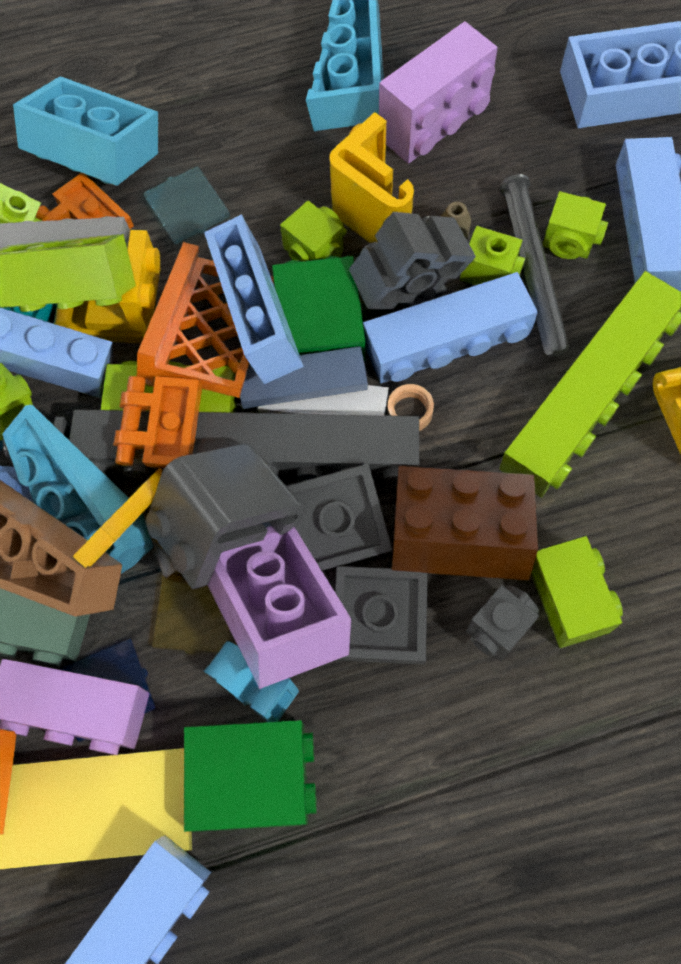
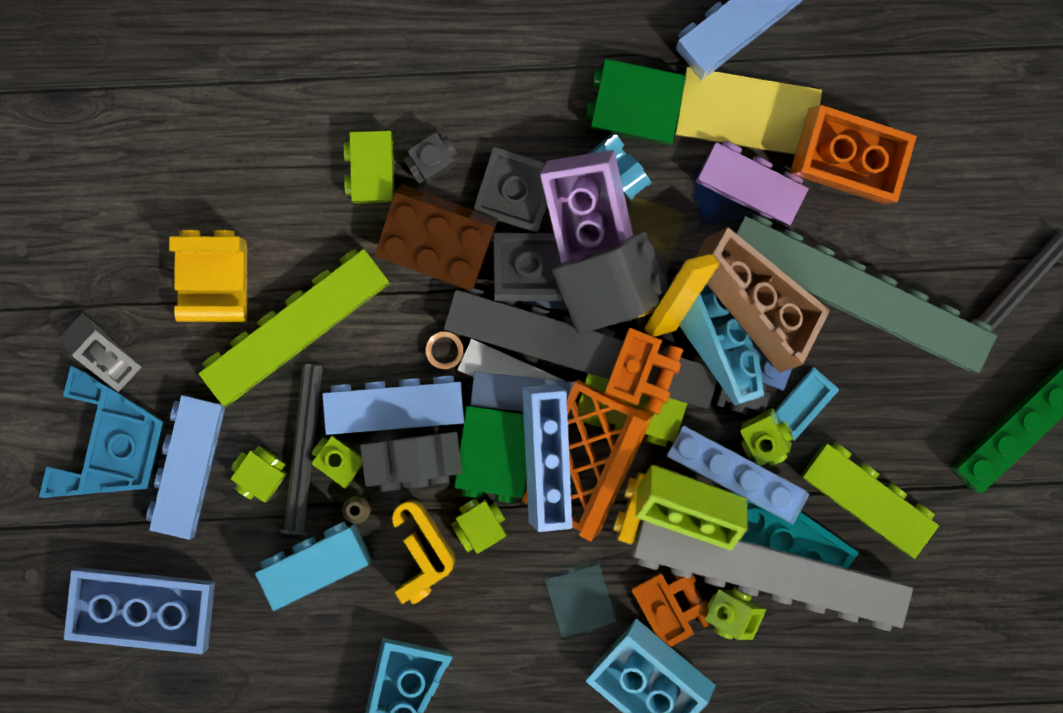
camera: 165 degrees left, 20 degrees up
lavender brick [379,21,498,164] -> none
none -> medium azure brick [255,521,373,611]

